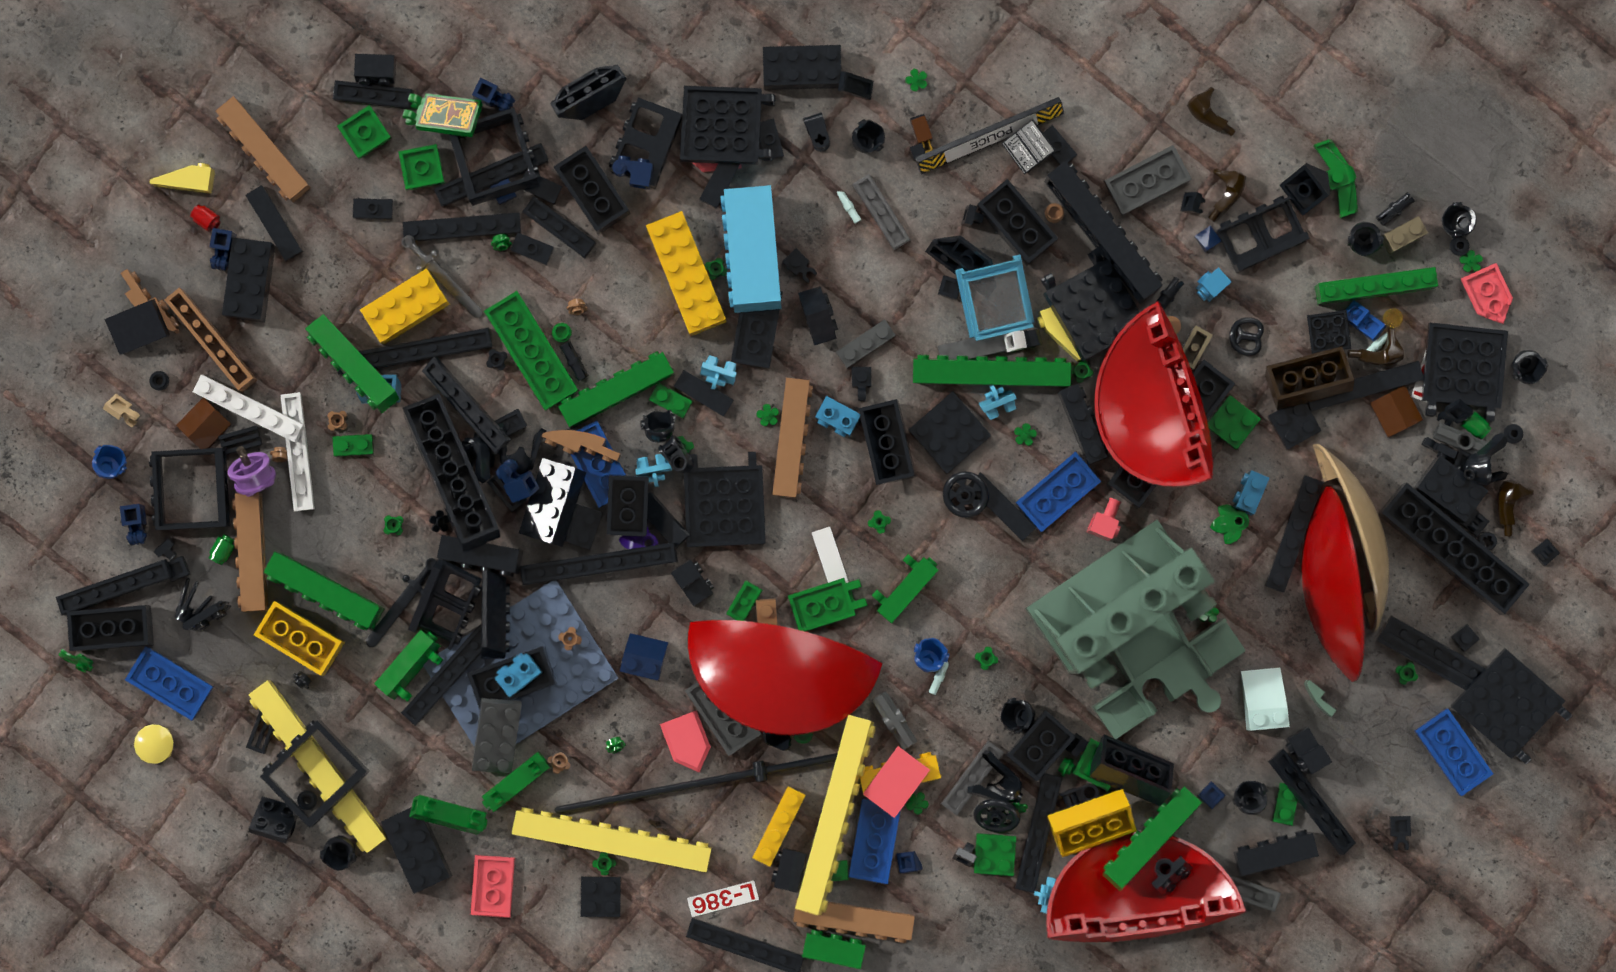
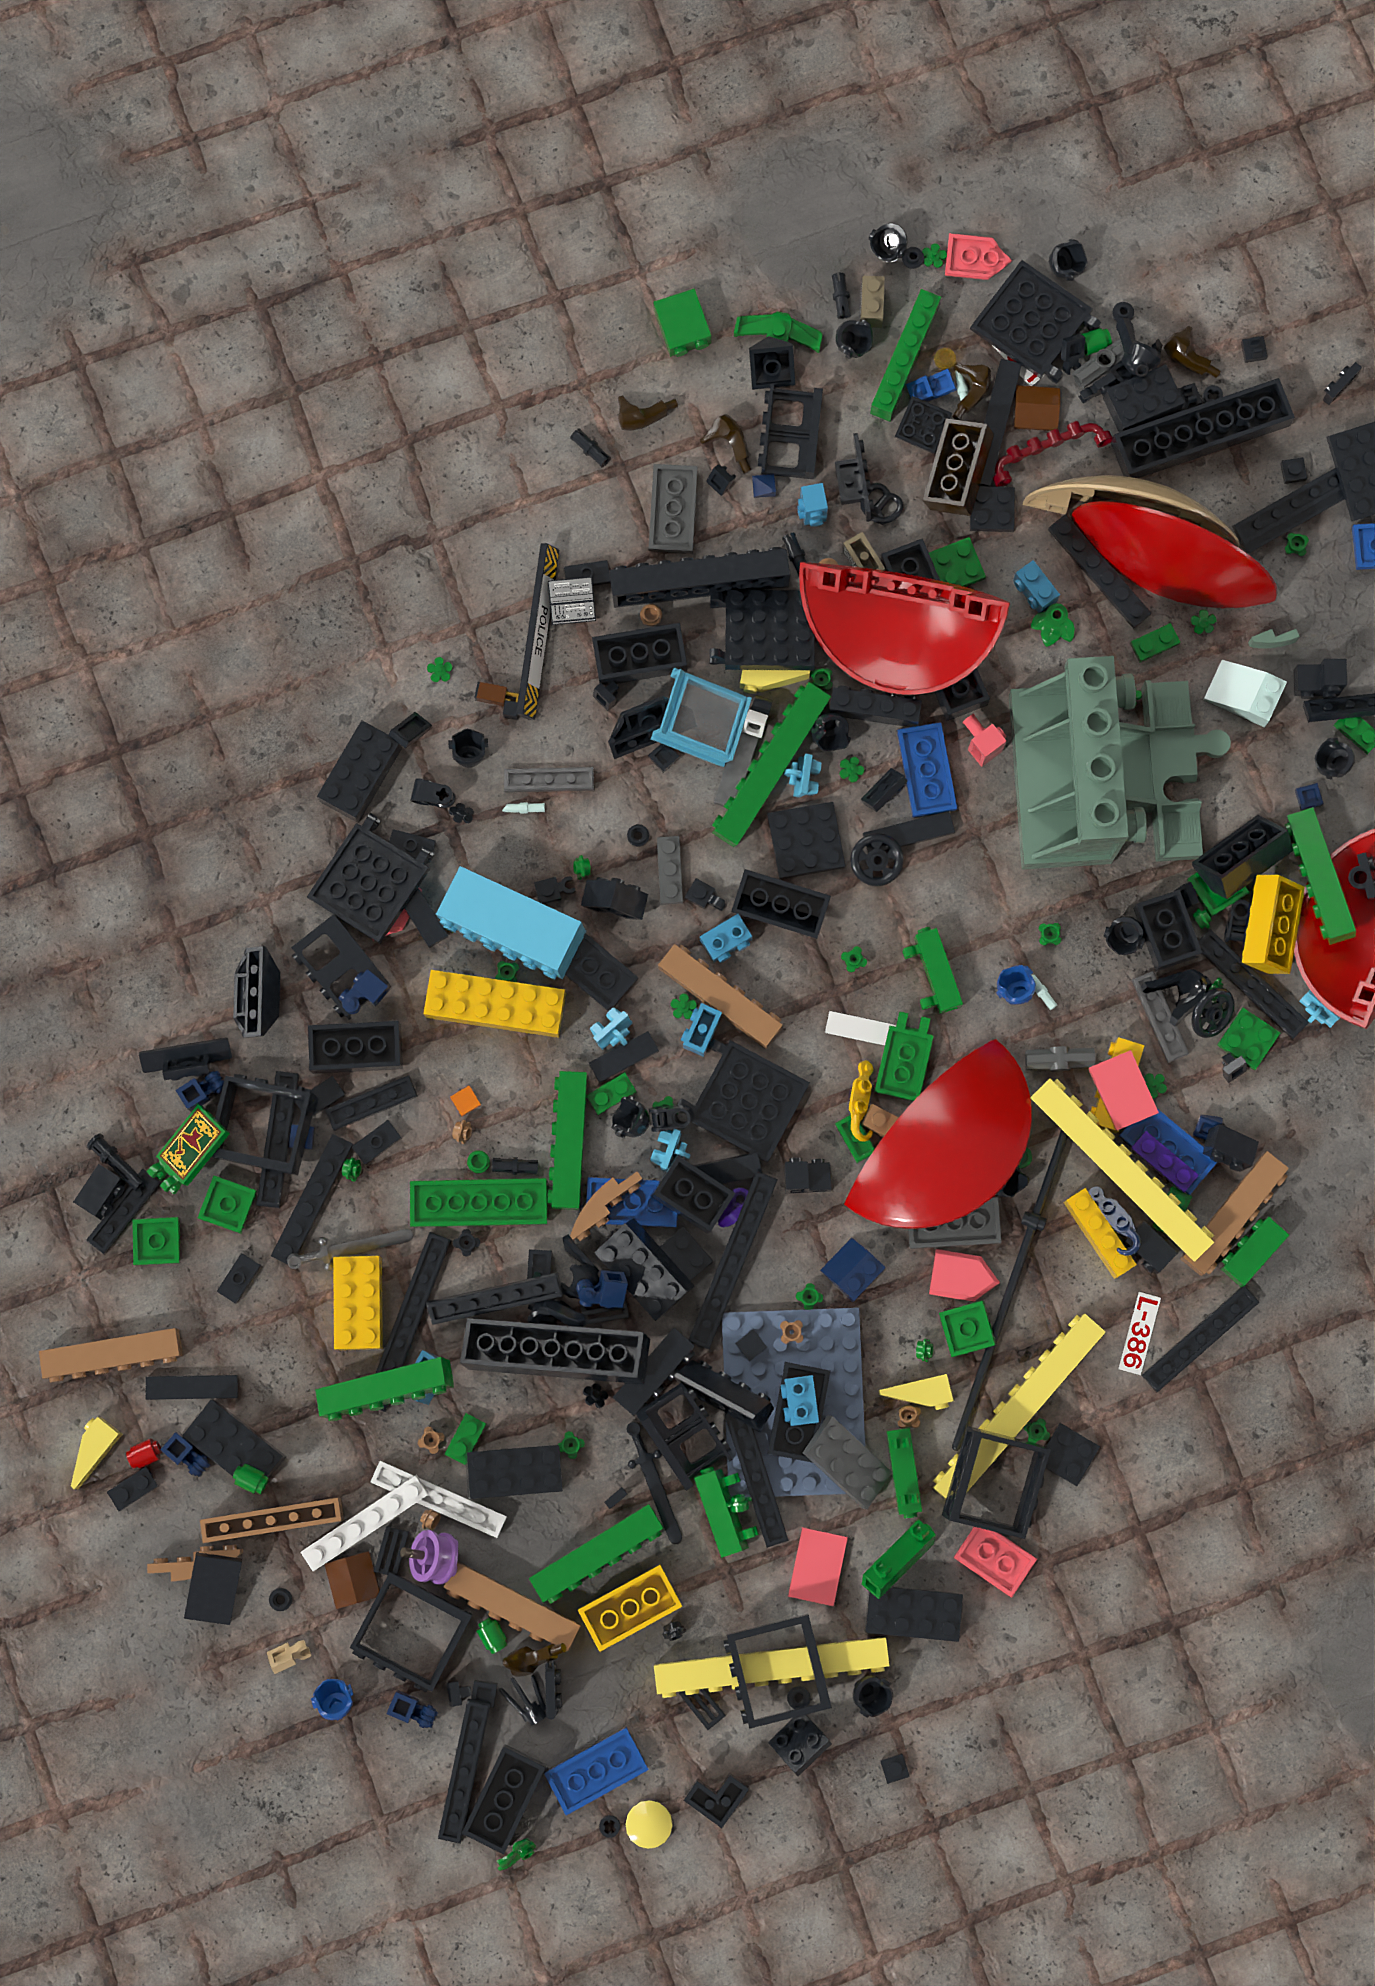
camera: 60 degrees left, 5 degrees down
none -> black pin [87,1133,146,1192]
none -> black plate [107,1467,159,1512]
none -> black bracket [139,1037,232,1081]
none -> green brick [232,1463,269,1495]
none -> black plant [449,803,474,823]
none -> orange tile [450,1086,481,1117]
none -> black brick [465,1445,563,1499]
none -> dark brown animal [503,1643,566,1677]
none -> black pin [570,428,611,468]
none -> green plate [573,855,590,880]
none -> black bush [599,1815,620,1838]
none -> black tile [604,1487,628,1509]
none -> black plate [627,824,649,847]
none -> green brick [653,288,711,357]
none -> dark azure brick [681,1003,722,1057]
none -> black brick [683,1773,749,1828]
none -> green plate [726,1494,752,1512]
none -> black tile [735,1329,767,1362]
none -> coral tile [788,1527,848,1606]
none -> green plate [796,1283,823,1310]
none -> black cap [811,712,851,751]
none -> black bracket [835,433,875,522]
none -> yellow piece [849,1060,873,1142]
none -> black plate [861,768,908,812]
none -> light yellow slope [878,1374,953,1410]
none -> black plate [880,1753,910,1784]
none -> green plate [939,1301,996,1357]
none -> black window [942,1426,1051,1539]
none -> dark red bar [993,421,1113,487]
none -> piece [1089,1186,1141,1256]
none -> green plate [1130,623,1181,663]
none -> dark purple plate [1131,1131,1199,1193]
none -> green plant [1191,609,1217,634]
none -> black brick [1202,1124,1259,1172]
none -> black plate [1323,362,1362,405]

